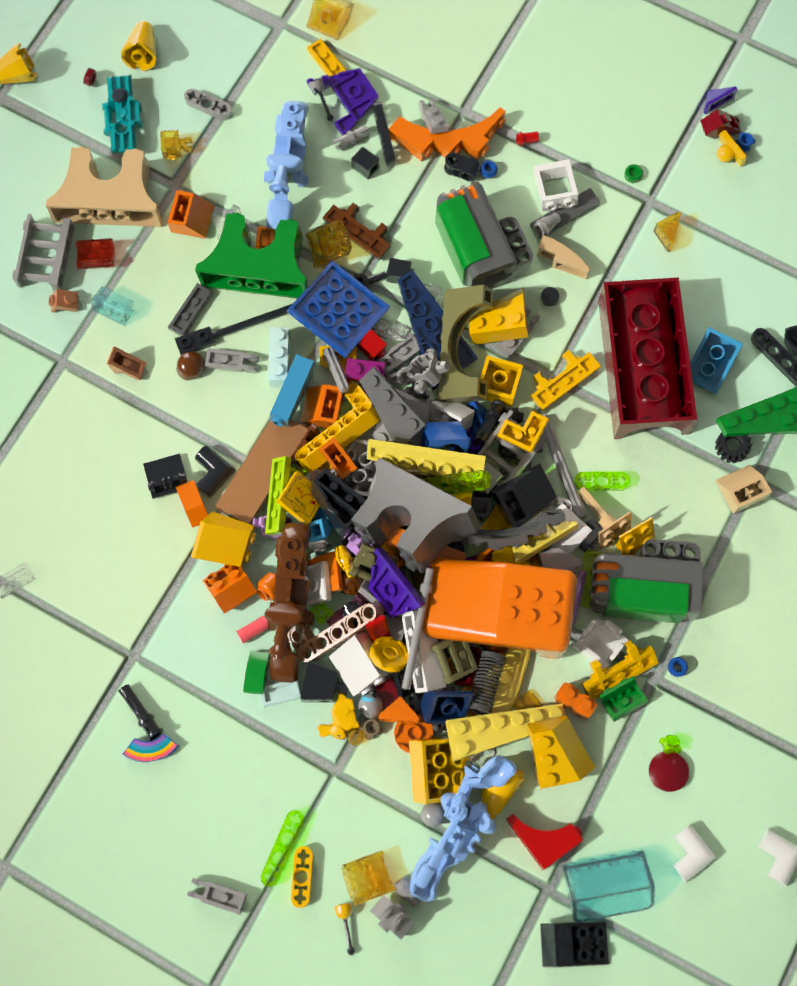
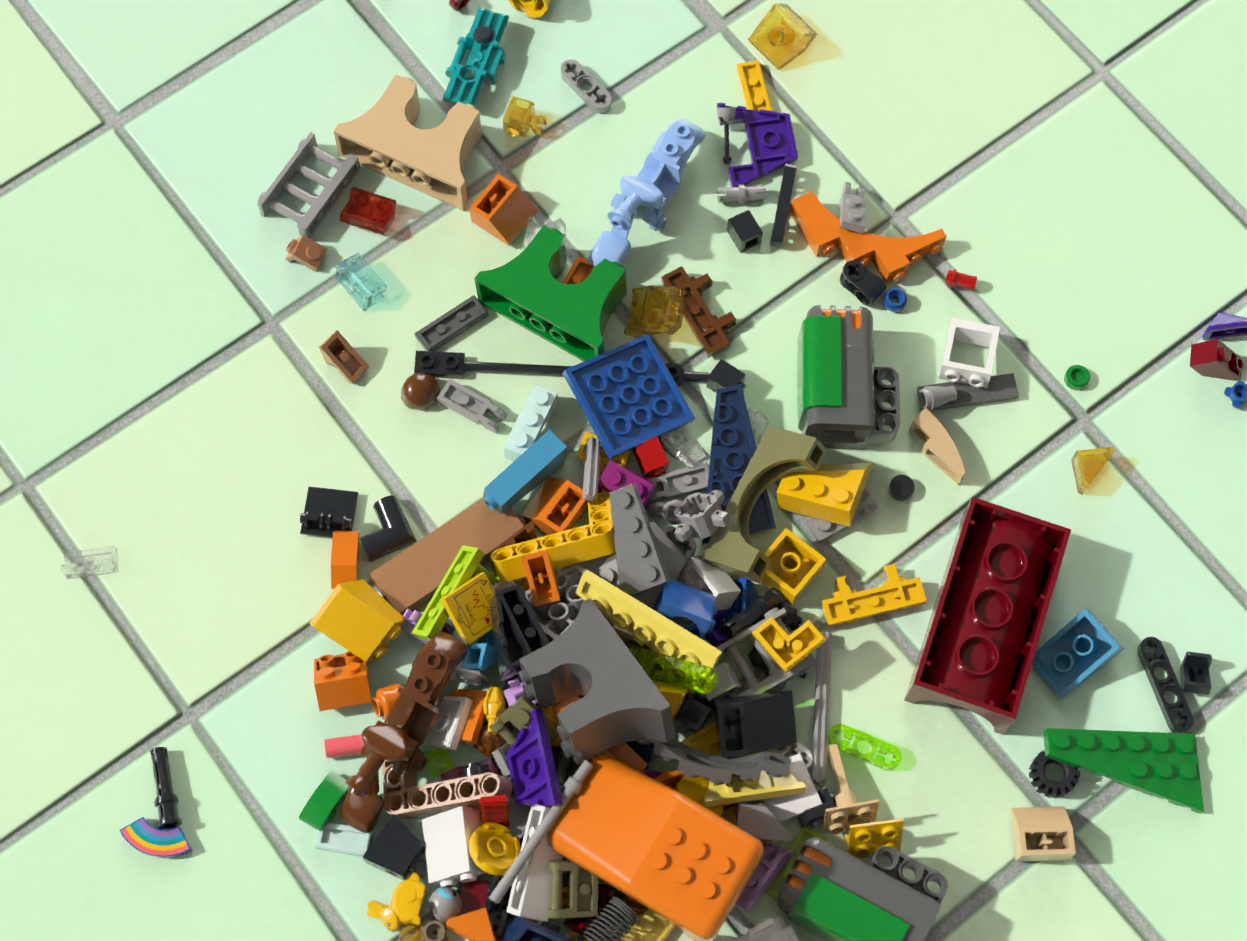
camera: 20 degrees right, 5 degrees down
yellow tile [717,130,747,167] -> none

